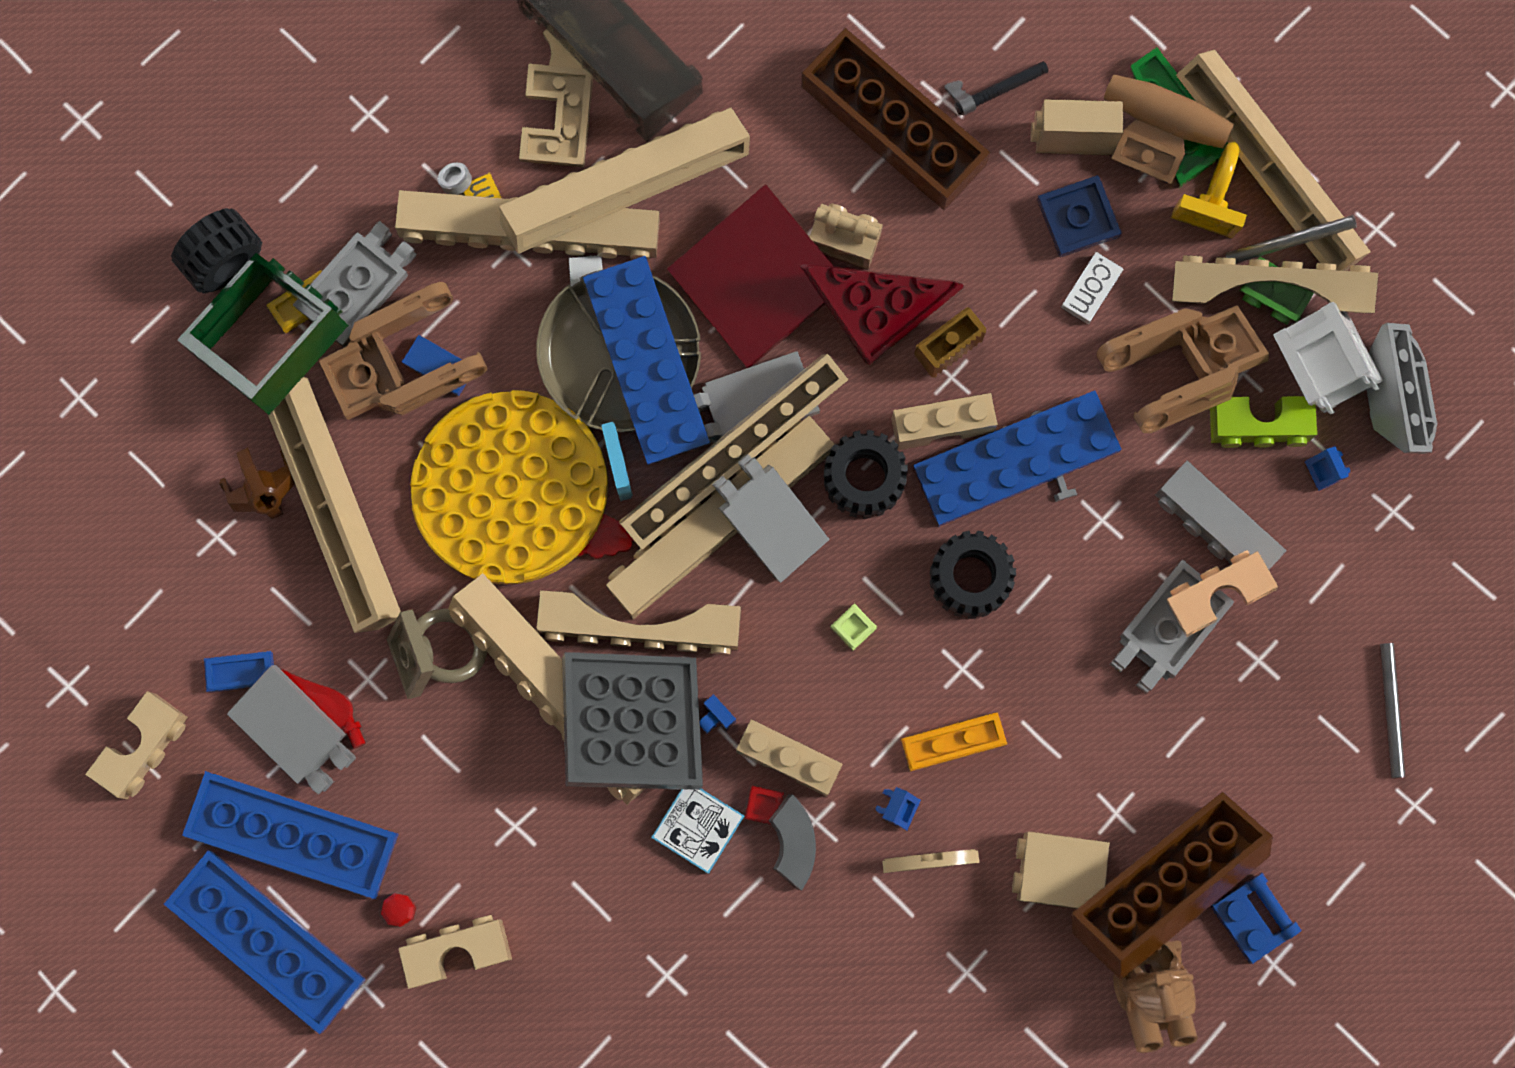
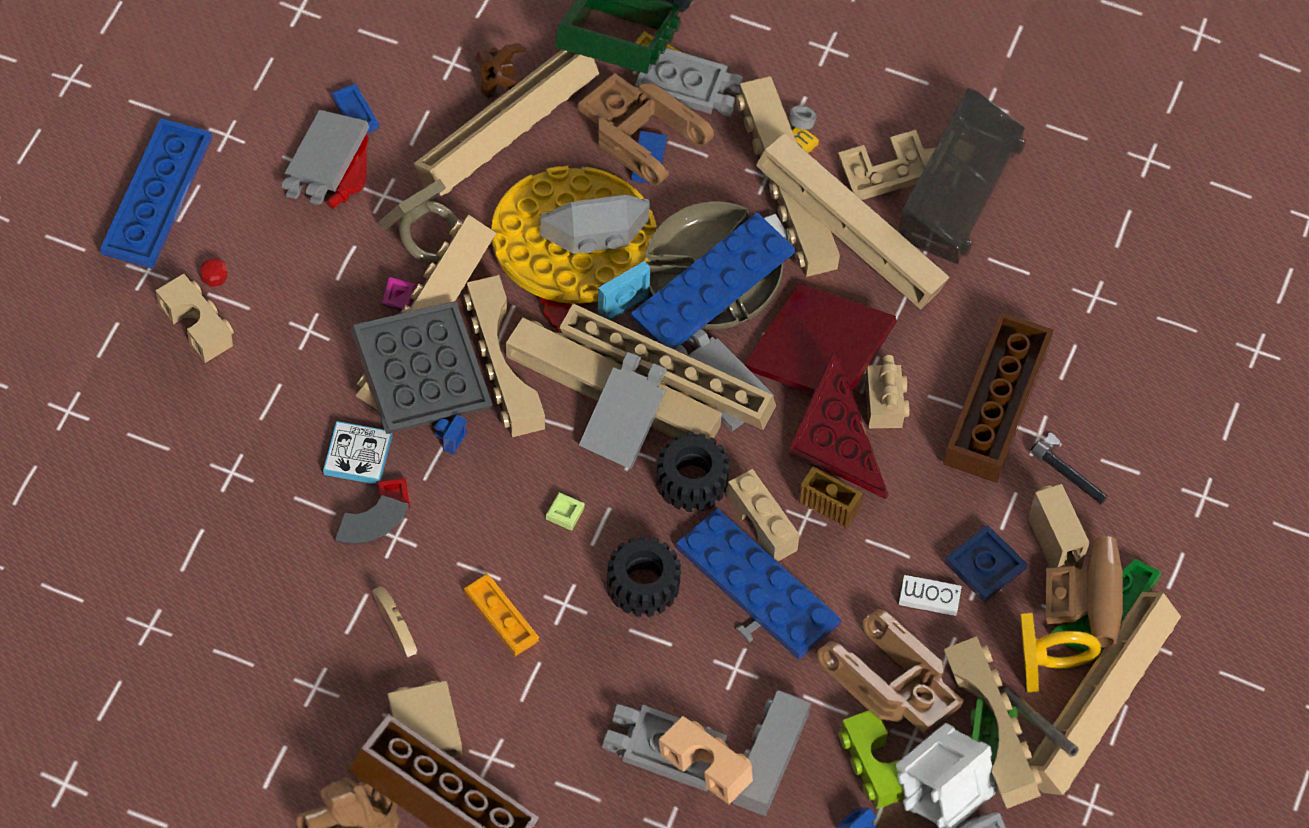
camera: 65 degrees right, 20 degrees down
tan arch [86,691,188,799] -> none
blue plate [182,771,398,899] -> none
tan arch [736,719,843,797] -> none
blue tile [875,787,921,831] -> none
none -> dark pink tile [382,277,417,310]
none -> light grey wedge [539,195,650,254]

